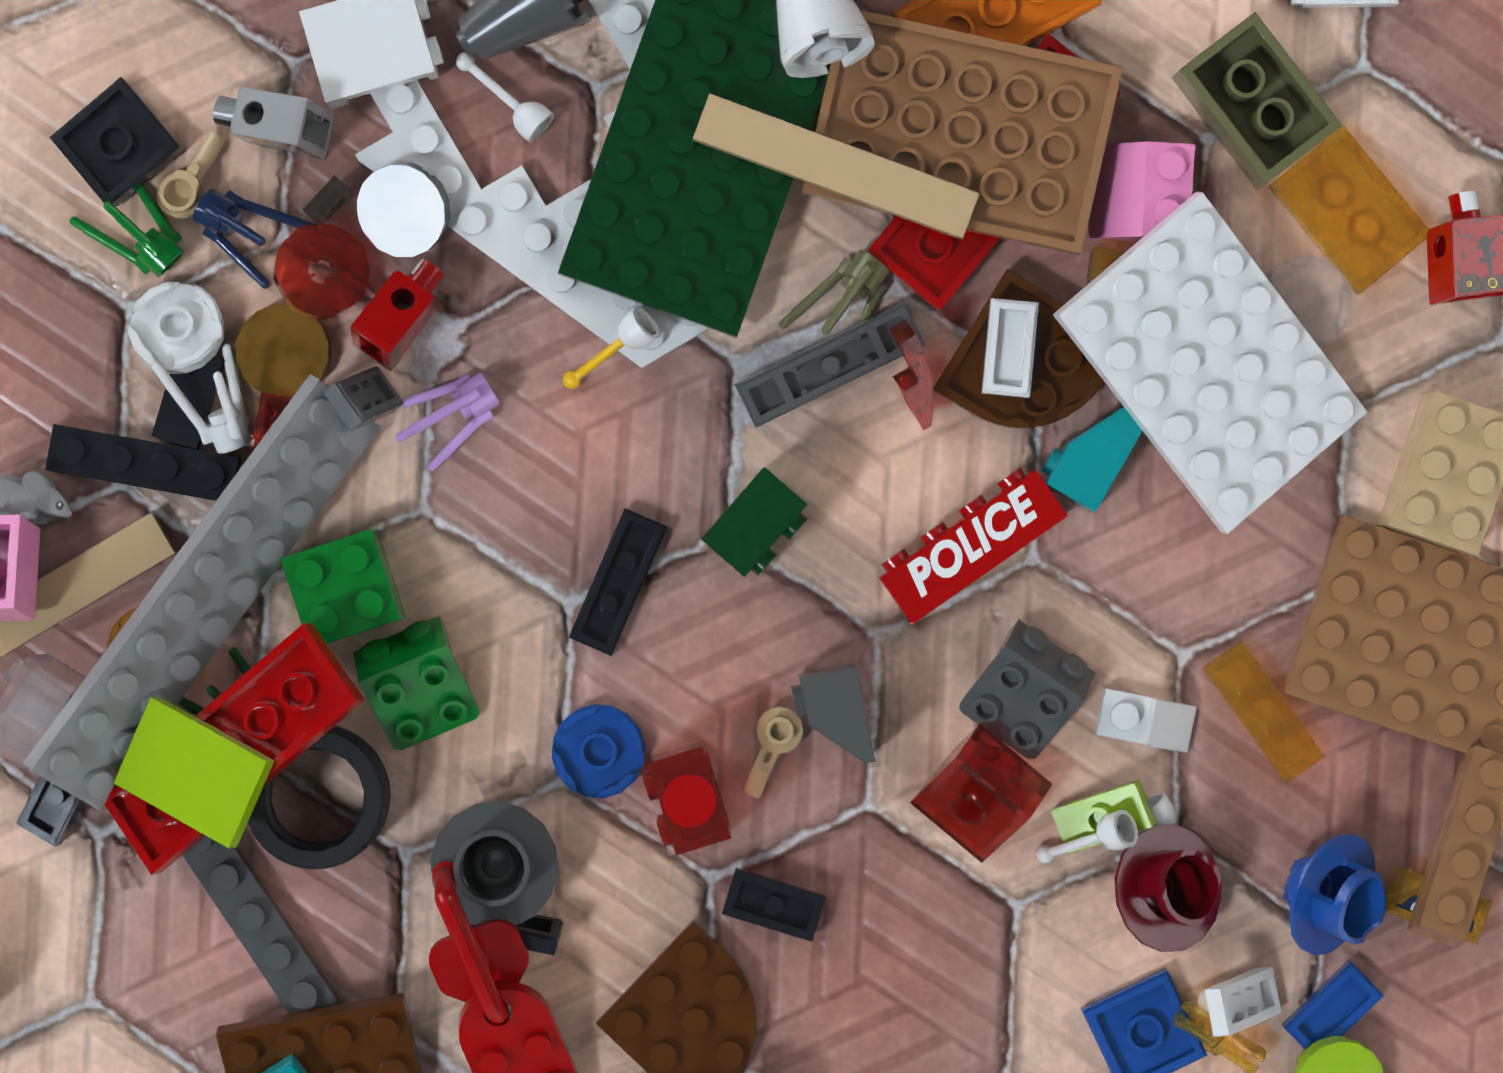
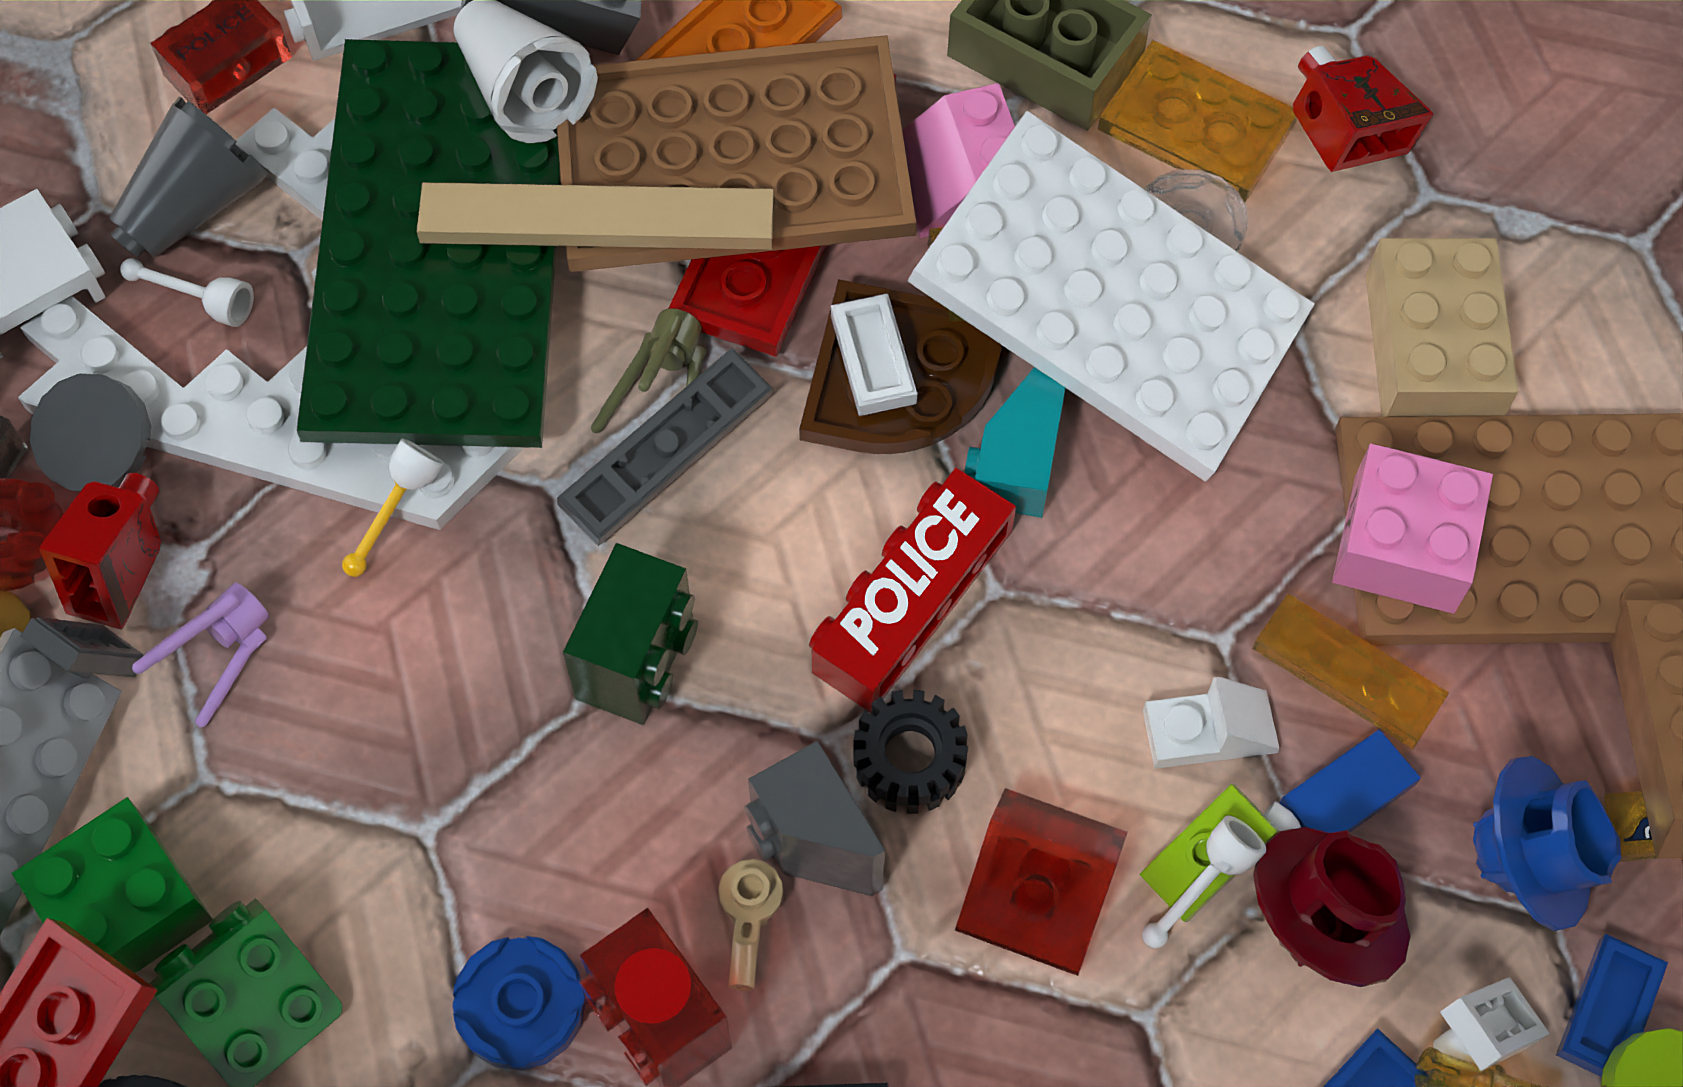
camera: 25 degrees left, 25 degrees down
black tile [568,508,668,656] -> none
clear red slope [889,320,933,430] -> none
dark grey bracket [959,619,1095,759] -> none
none -> black tyre [853,689,968,814]
none -> blue tile [1279,729,1421,833]
none -> bright pink brick [1332,443,1493,614]

